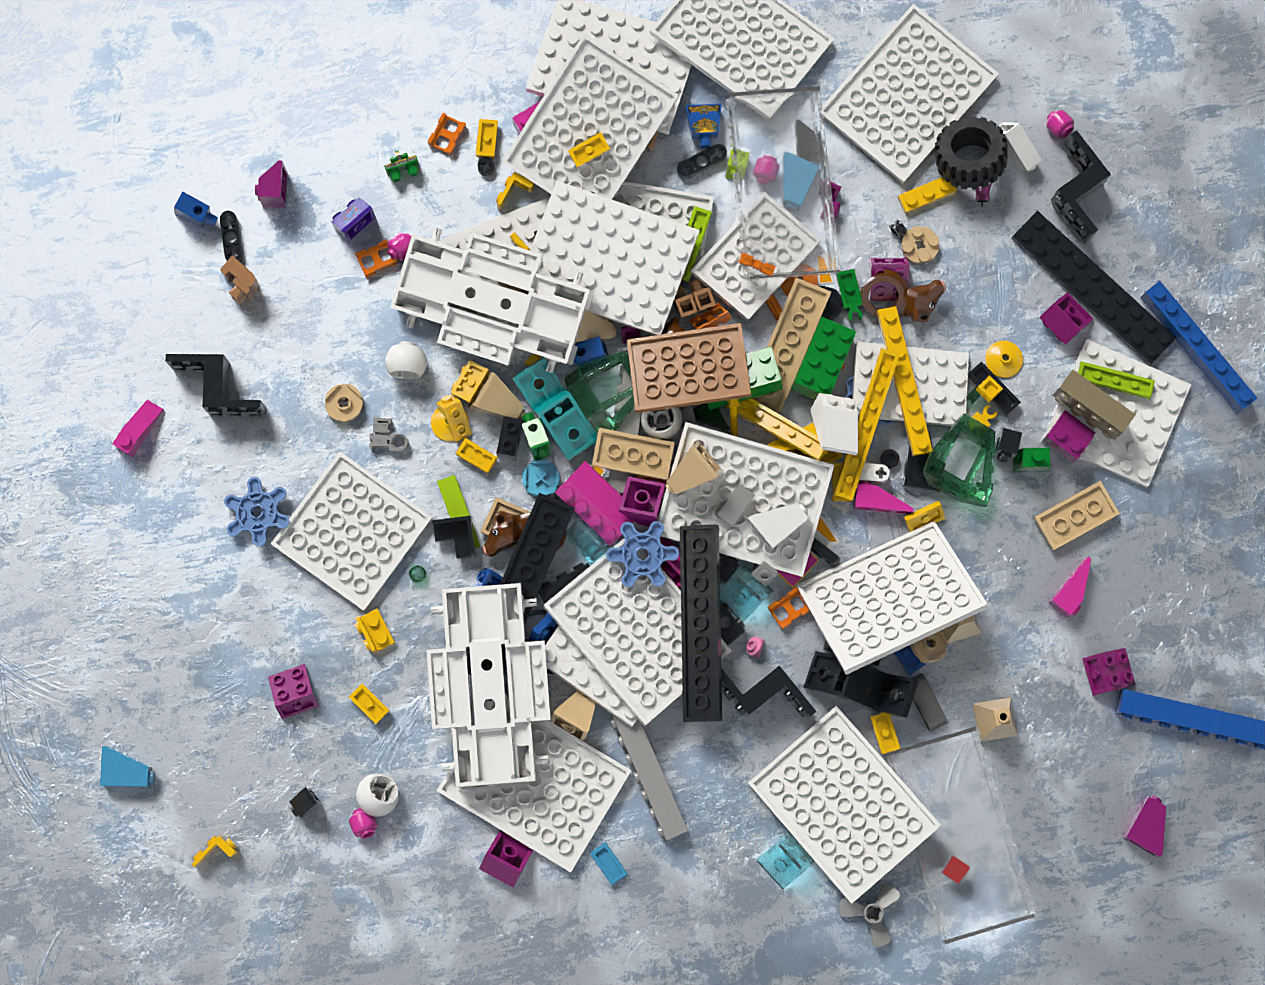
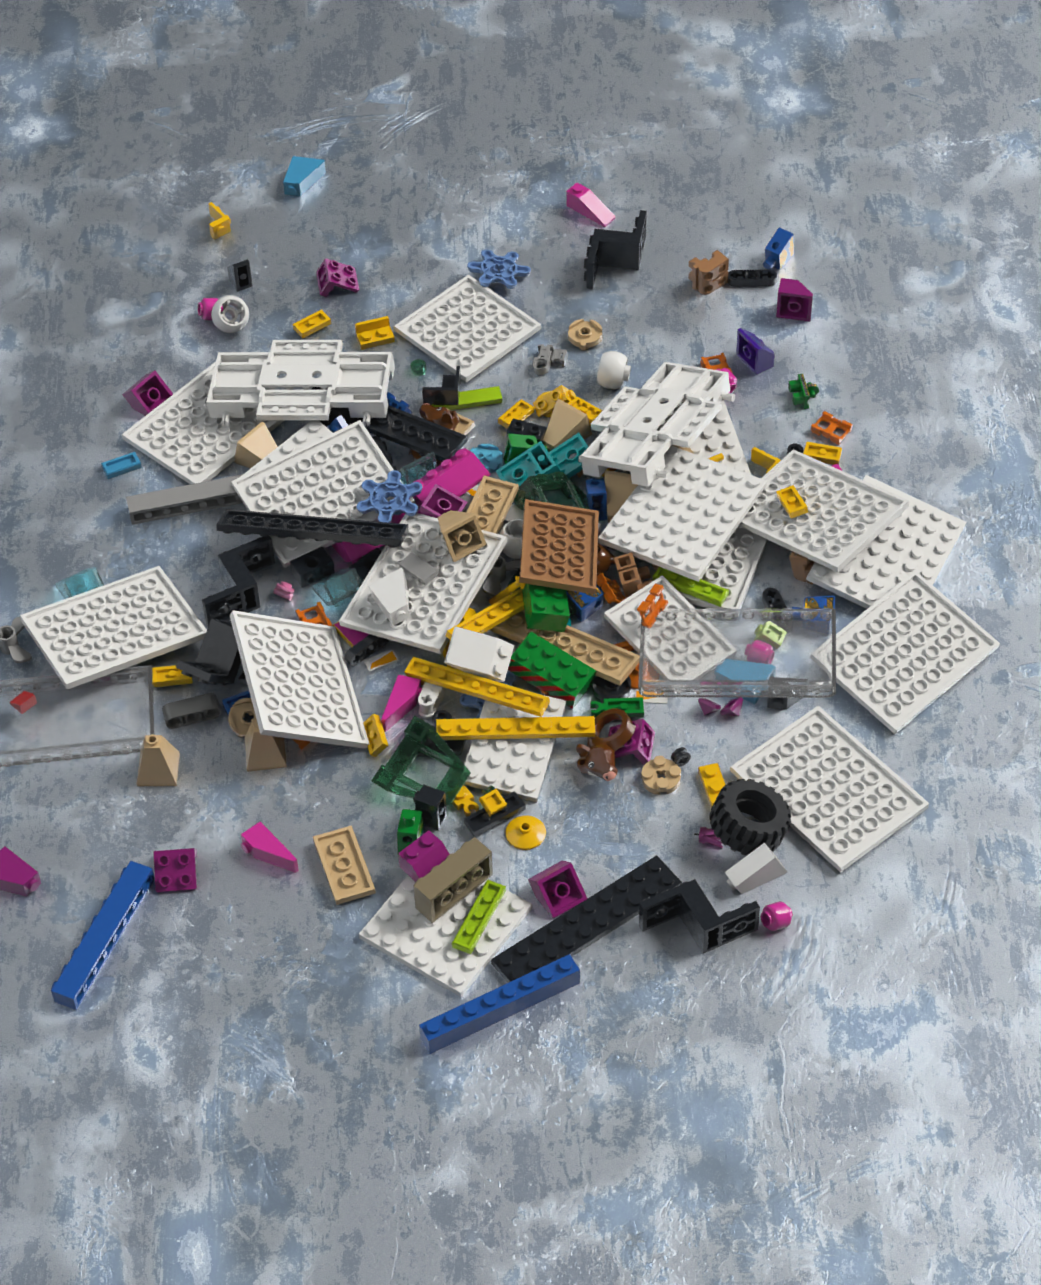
camera: 105 degrees right, 30 degrees down
light grey bracket [751,561,778,587] -> none

